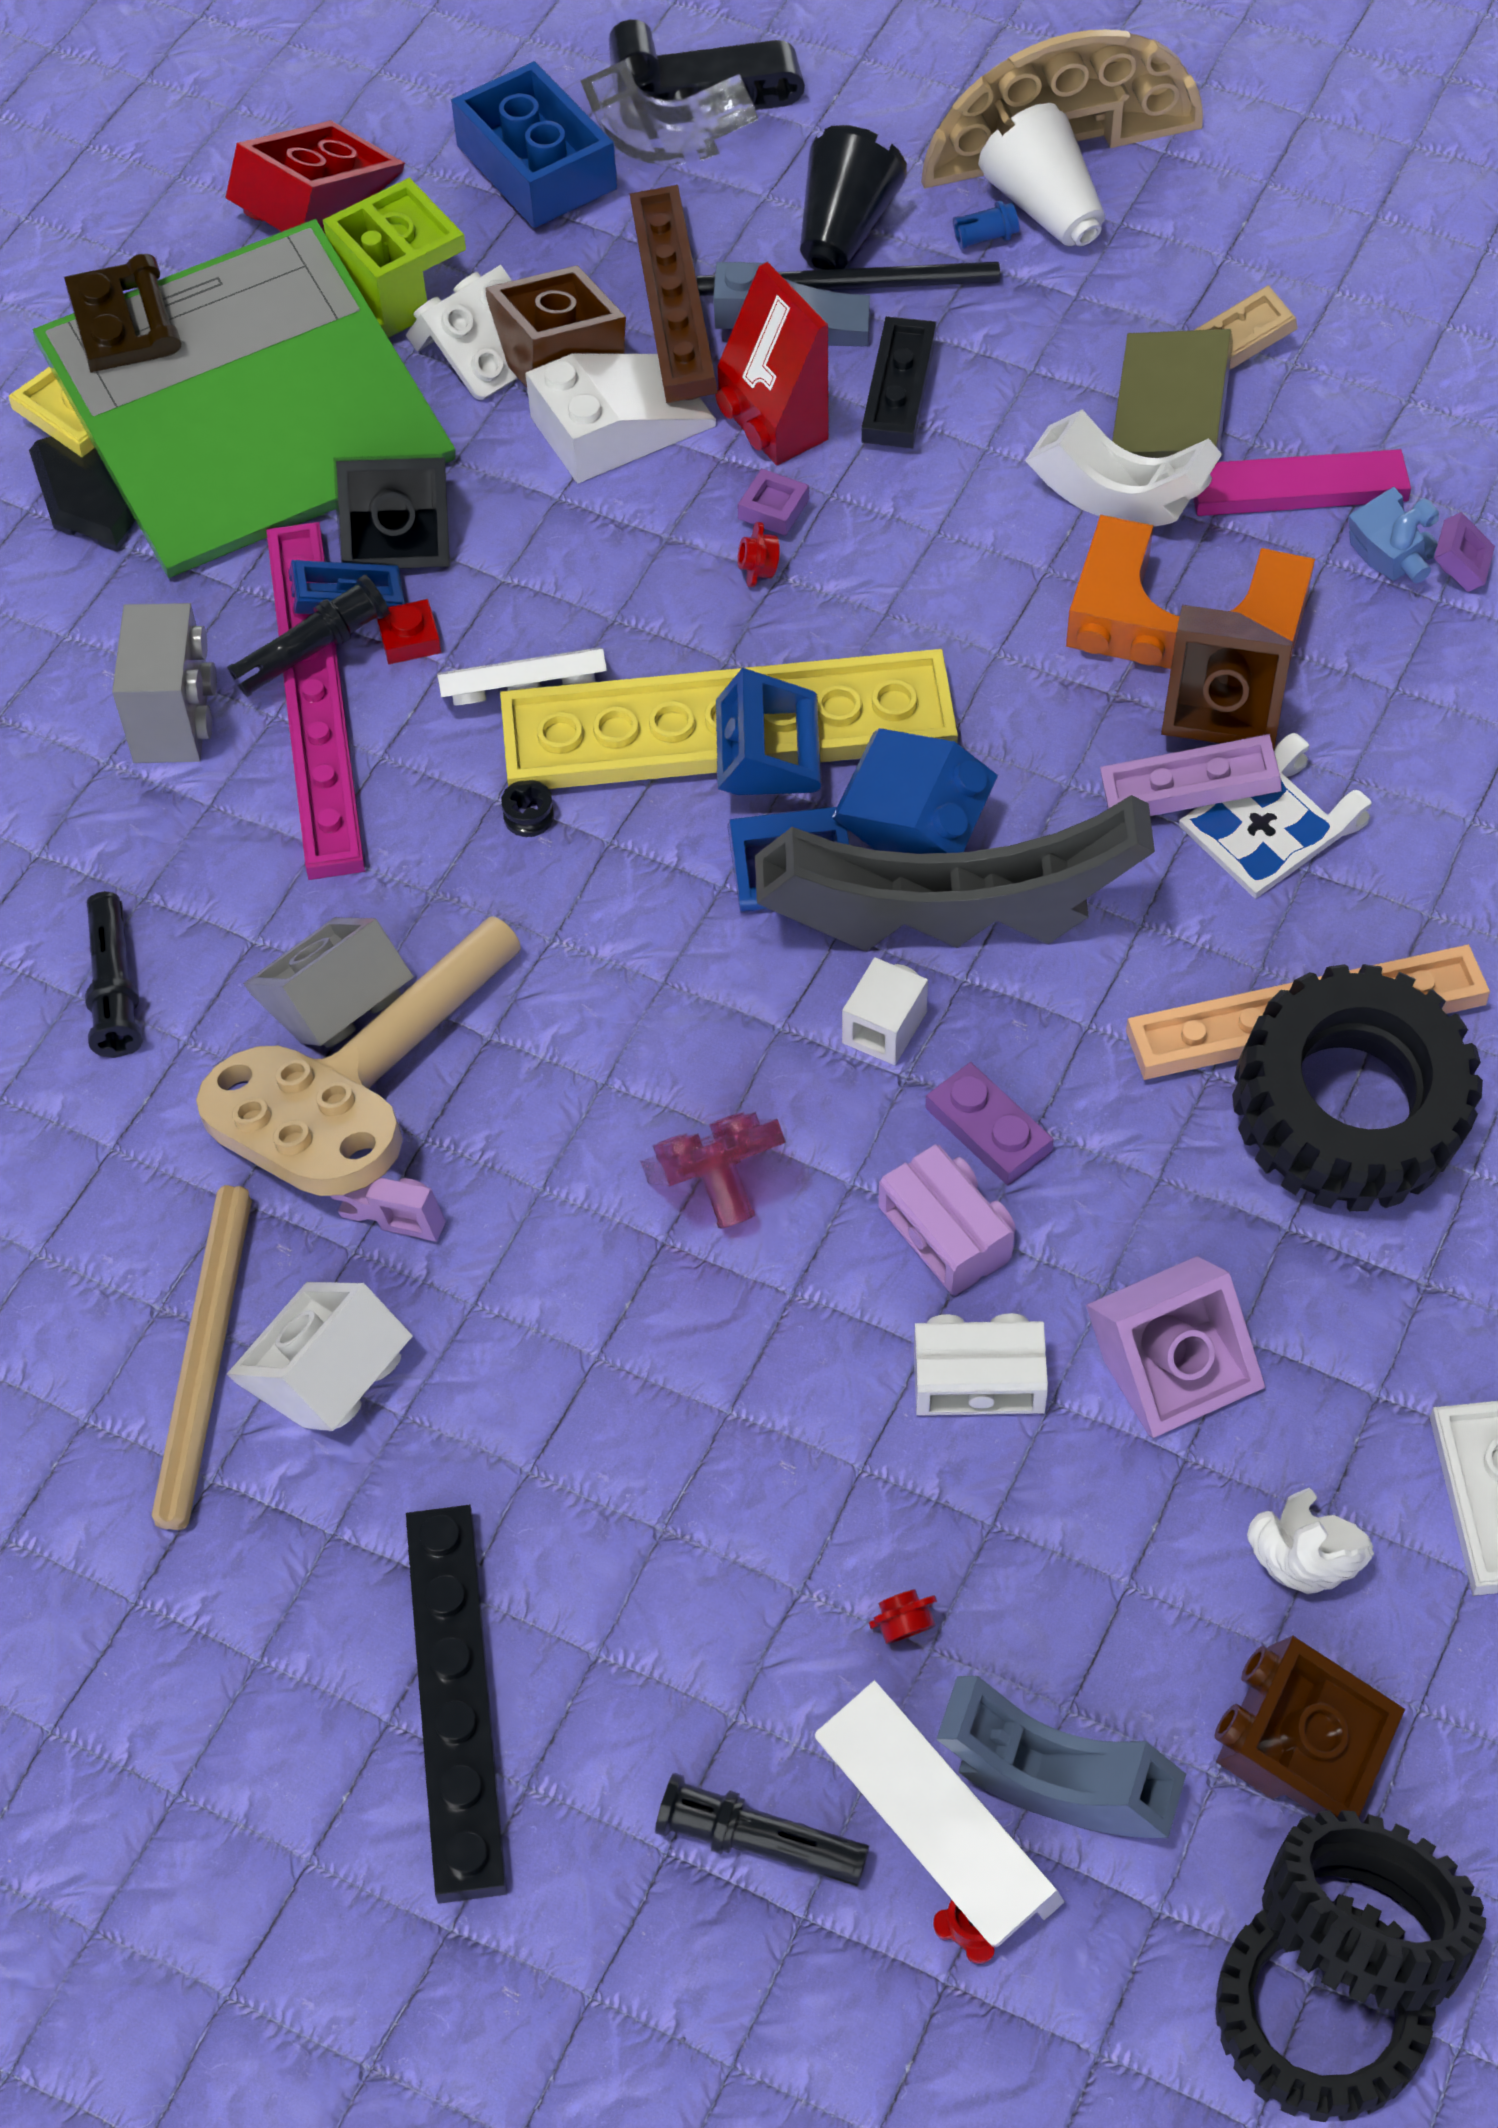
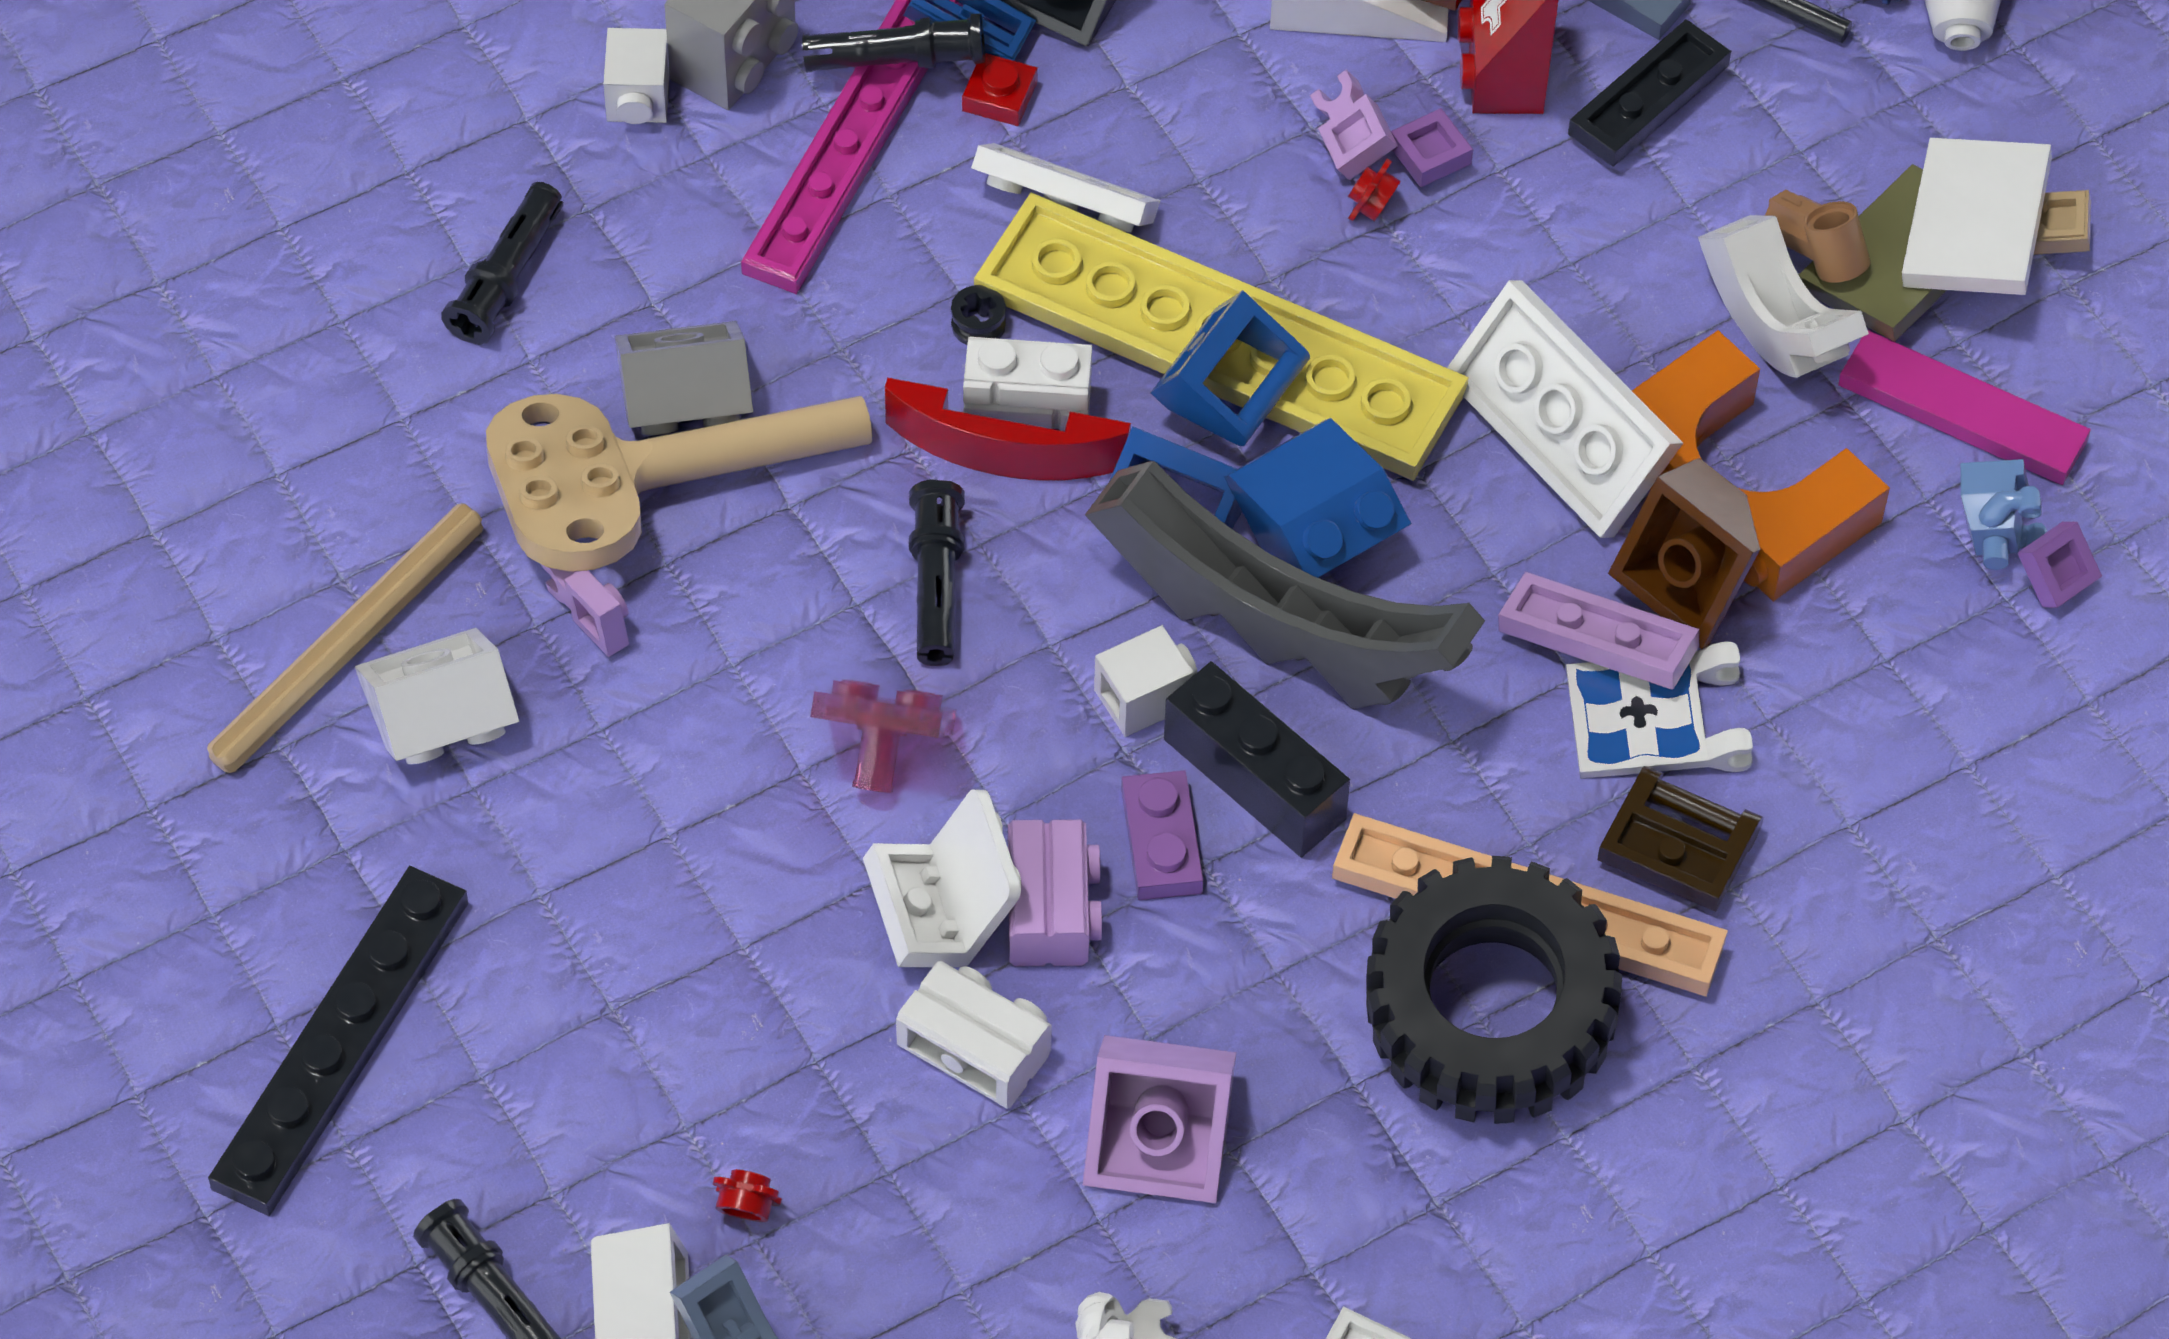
camera: 30 degrees right, 0 degrees up
none -> white brick [603,28,670,124]
none -> white bracket [863,790,1021,967]
none -> red slope [885,377,1131,480]
none -> black pin [909,479,965,666]
none -> white brick [963,337,1092,431]
none -> black brick [1164,661,1350,858]
none -> lavender plate [1310,70,1398,180]
none -> white plate [1447,280,1683,538]
none -> dark brown plate [1597,766,1764,912]
none -> medium nougat piece [1764,189,1871,283]
none -> white tile [1902,138,2052,295]

